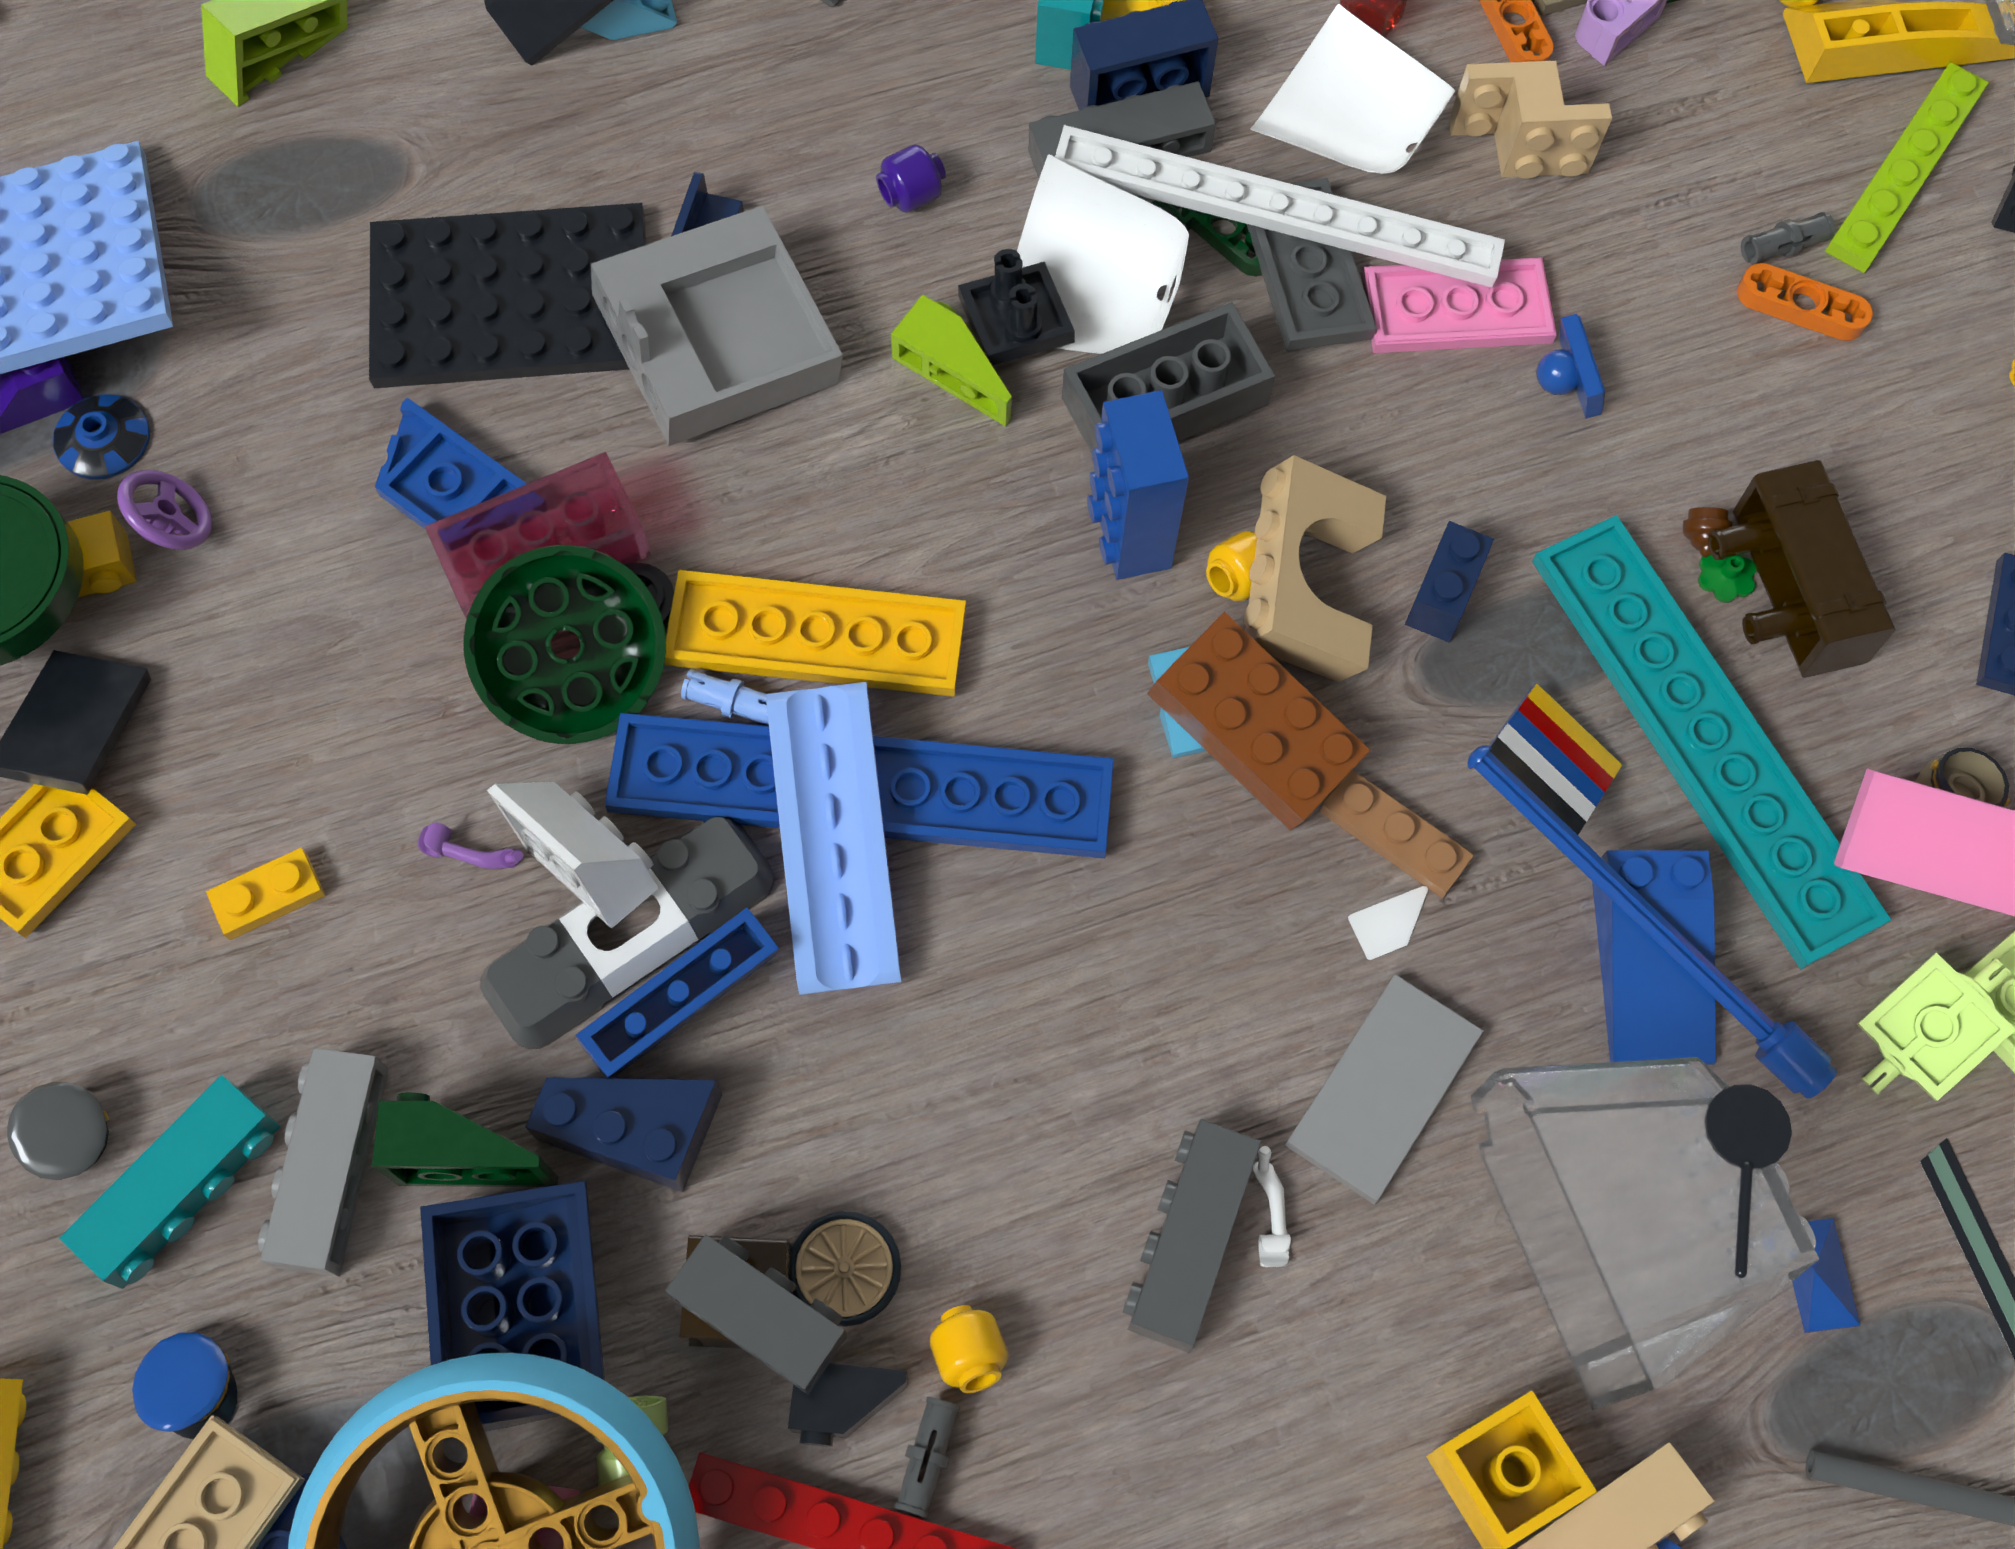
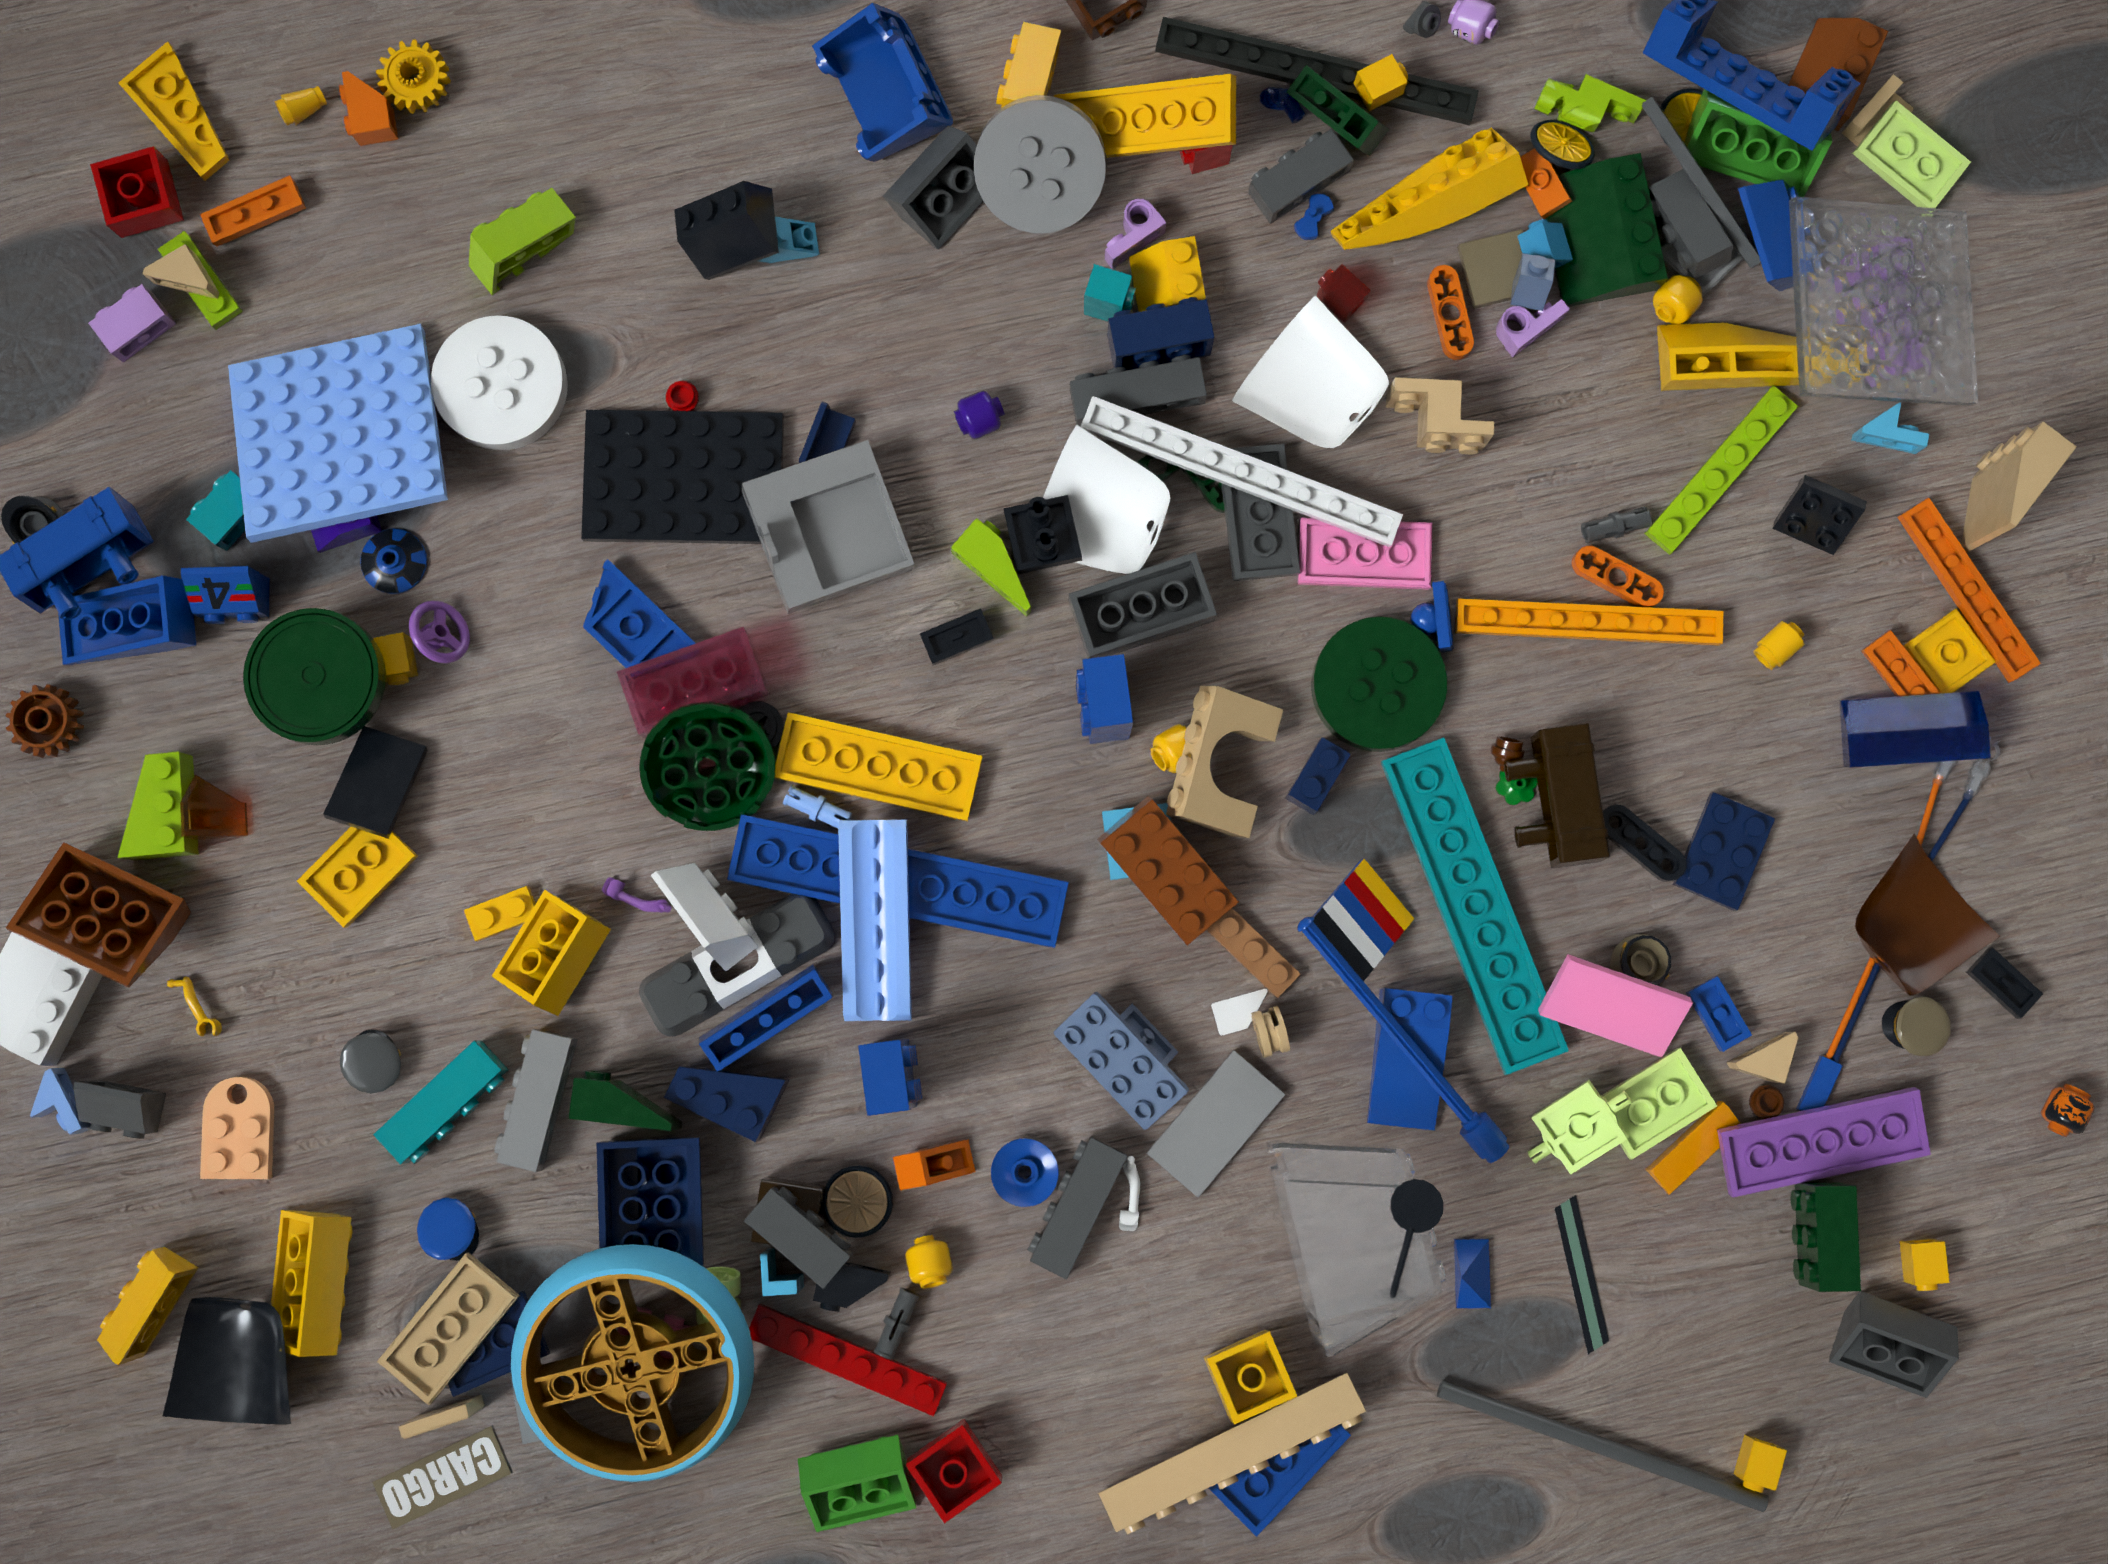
camera: 10 degrees right, 15 degrees up
none -> white brick [431,315,568,451]
none -> yellow slope [492,890,611,1016]
none -> red plate [666,381,699,411]
none -> medium azure panel [760,1248,804,1296]
none -> blue brick [858,1039,923,1116]
none -> orange slope [893,1139,976,1190]
none -> black plate [920,608,994,666]
none -> blue dish [991,1138,1059,1207]
none -> sand blue bracket [1054,992,1189,1130]
none -> tan wheel [1251,1006,1290,1058]
none -> dark green brick [1311,617,1447,752]
none -> light orange plate [1455,598,1724,646]
none -> black plate [1603,804,1686,882]

